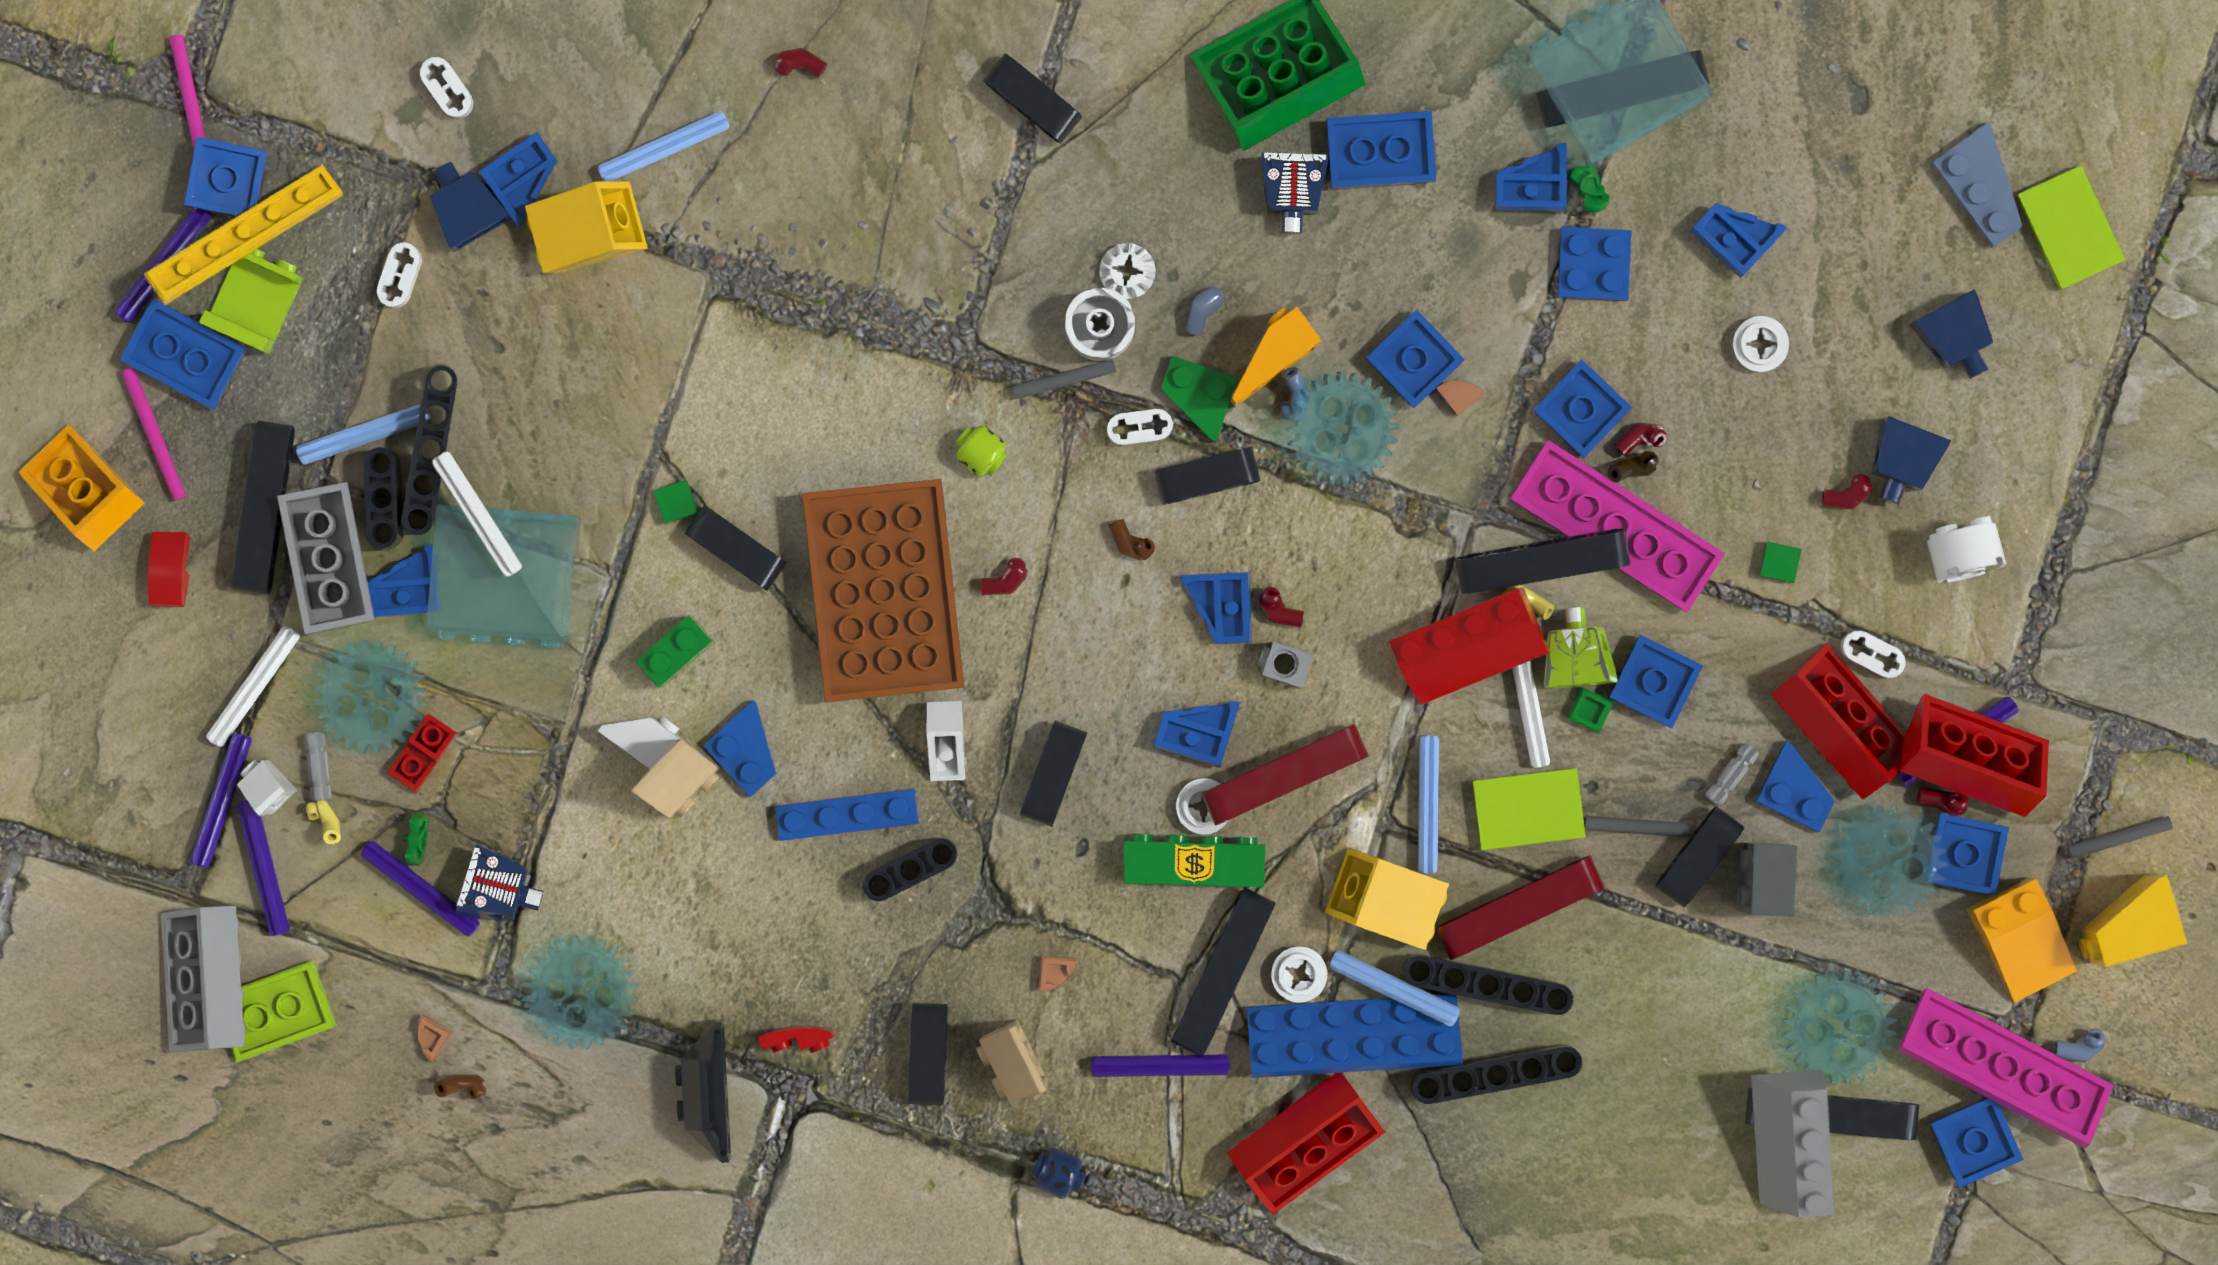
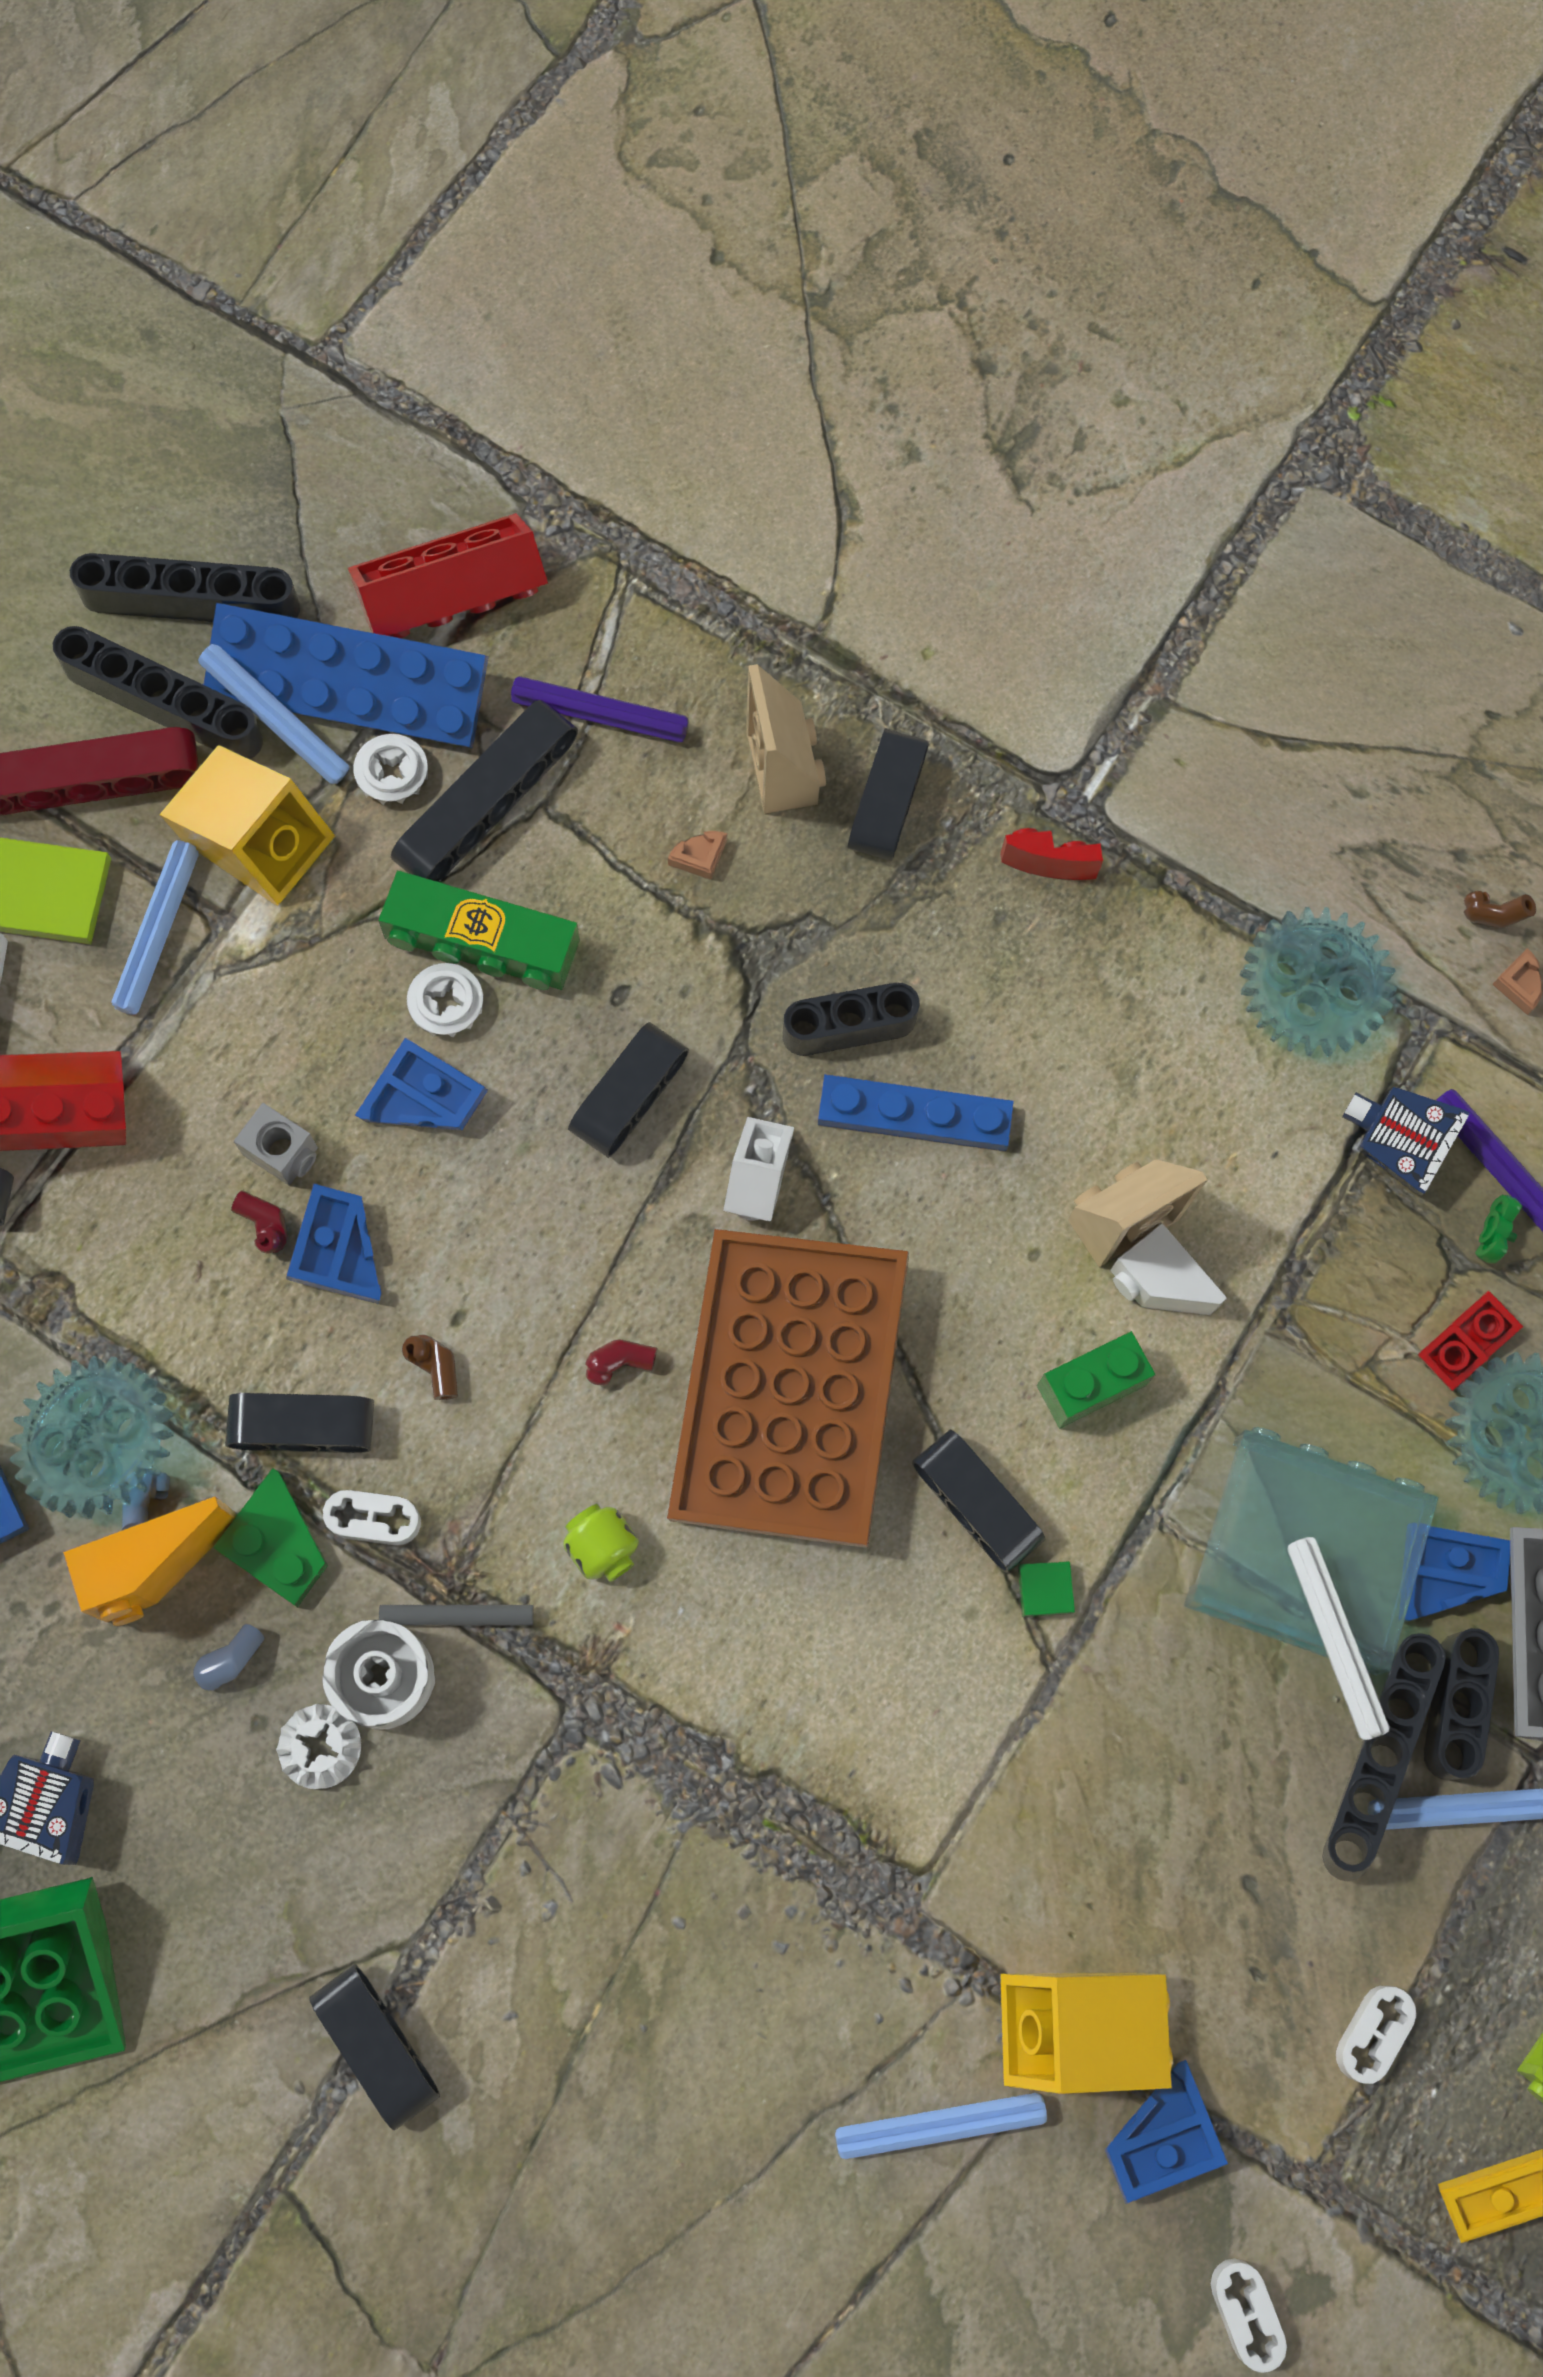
camera: 170 degrees left, 15 degrees down
dark blue torso [430,162,512,252] -> none
black wedge [675,1019,731,1163] -> none
blue wing [703,700,777,797] -> none
dark red arm [774,48,828,78] -> none
dark blue head [1031,1147,1086,1199] -> none
dark red beam [1201,724,1369,826] -> none

